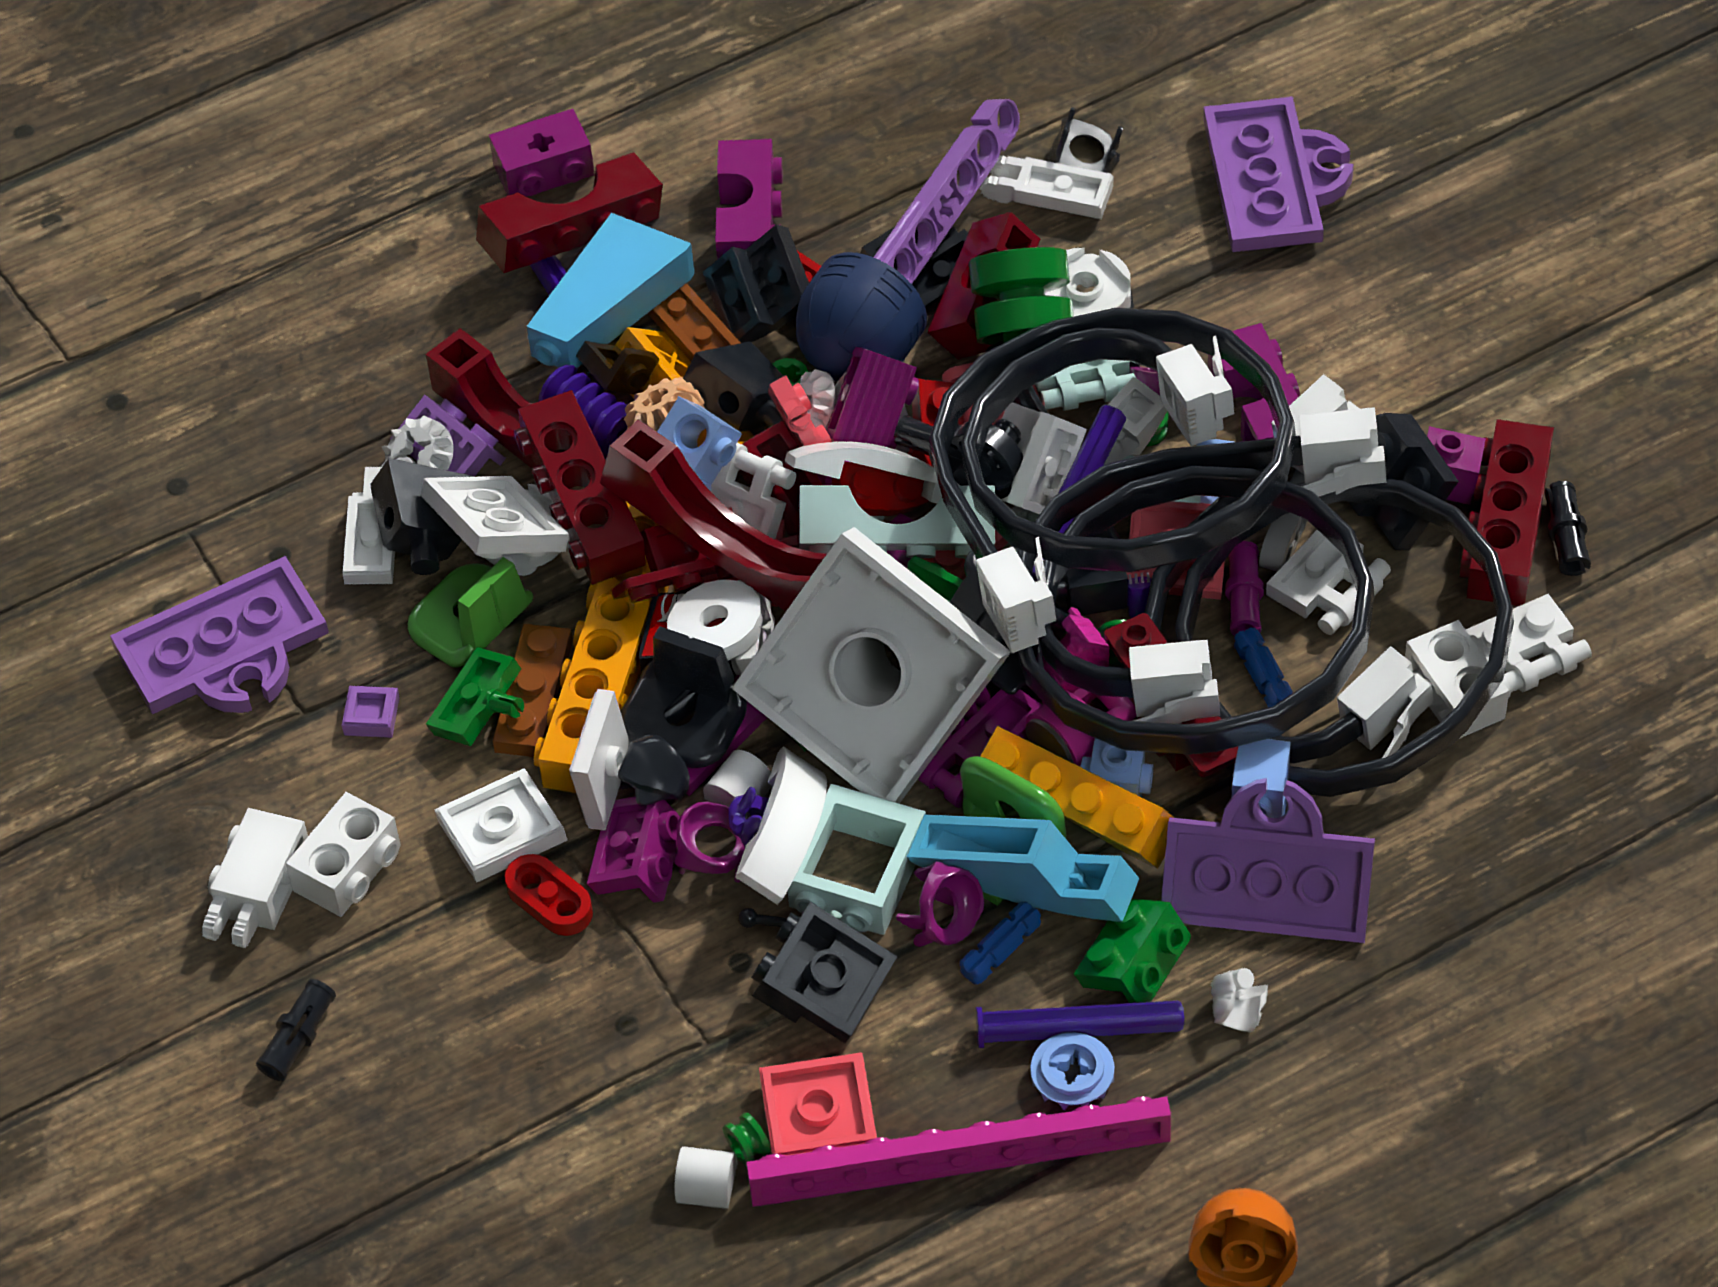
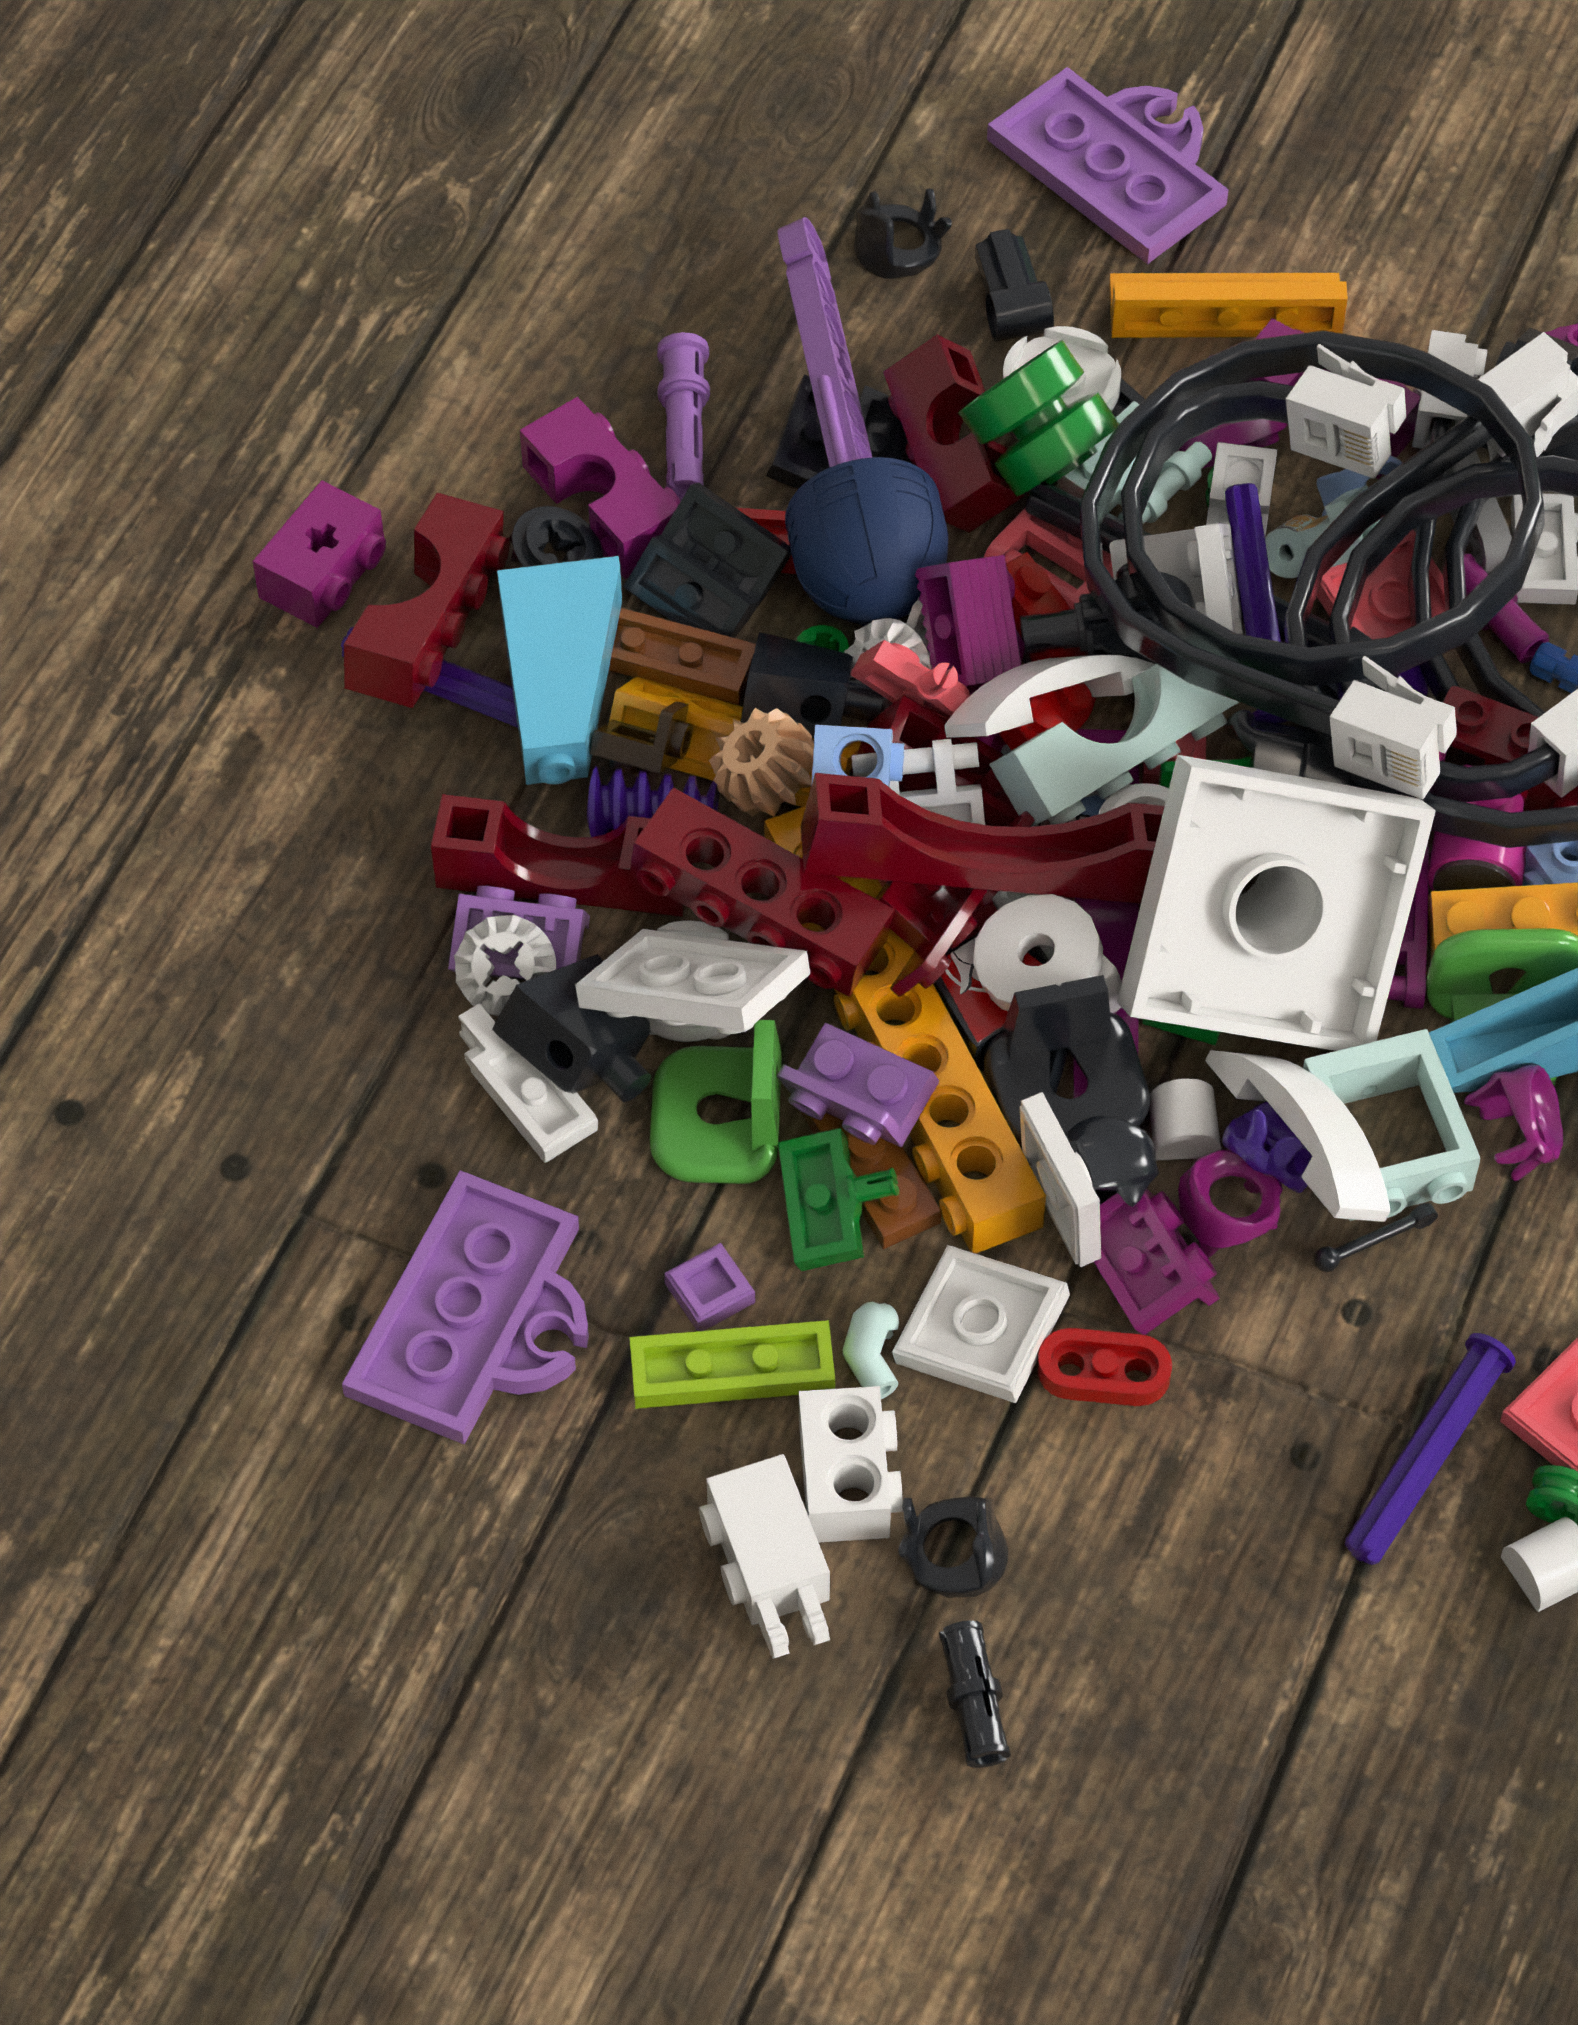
camera: 40 degrees left, 5 degrees up
black plate [751,902,897,1043] -> none
white hinge [980,155,1113,219] -> none
none -> black gear [509,506,603,567]
none -> lime plate [629,1320,835,1409]
none -> medium lavender pin [657,332,710,500]
none -> medium lavender bracket [777,1023,939,1147]
none -> light aqua arm [842,1302,899,1399]
none -> black piece [898,1496,1008,1598]
none -> black piece [975,229,1054,342]
none -> light orange fence [1109,273,1348,338]
none -> dark purple axle [1345,1333,1516,1565]

